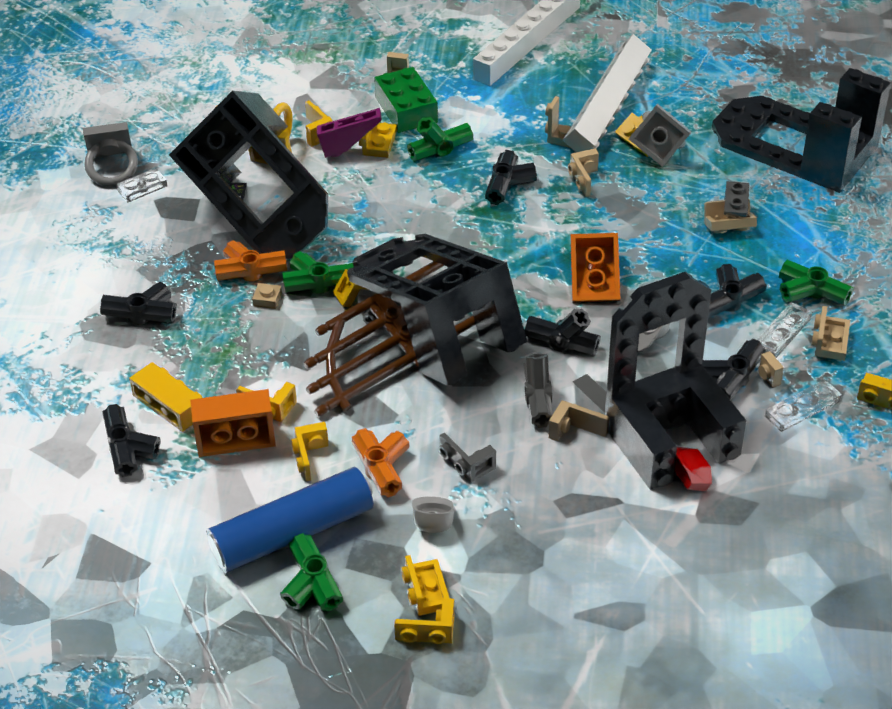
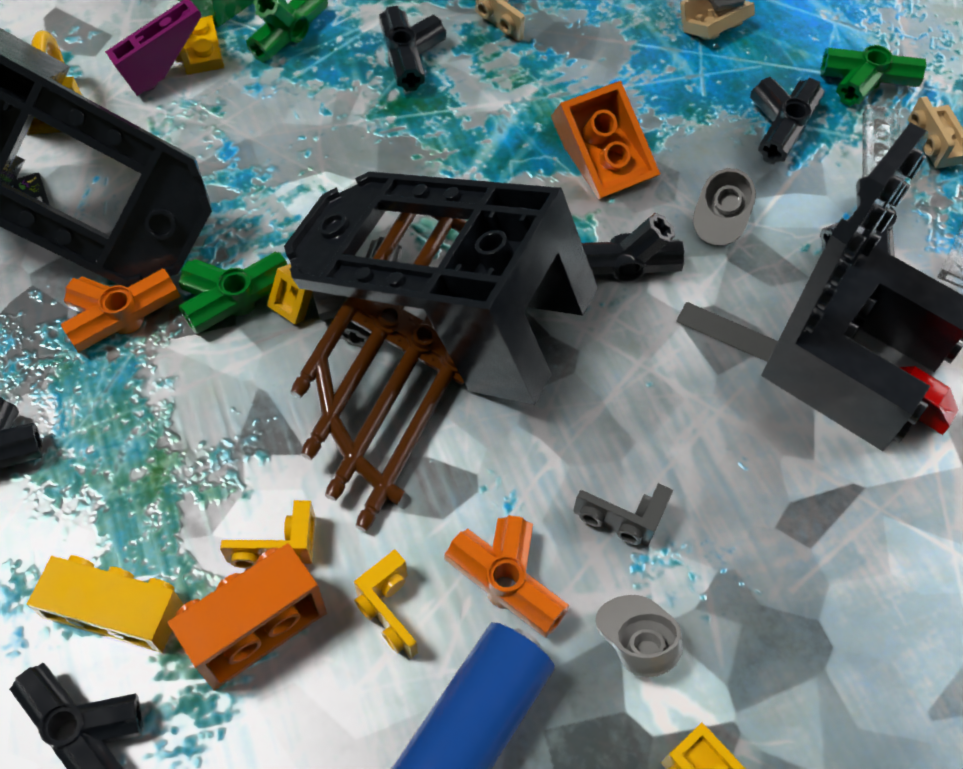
camera: 30 degrees left, 15 degrees up
tan plate [252,283,282,309] -> none
yellow bracket [305,100,333,147] -> none
dark grey piece [524,353,553,428] -> none
tan bracket [548,400,609,441] -> none
tan plate [758,351,784,388] -> none

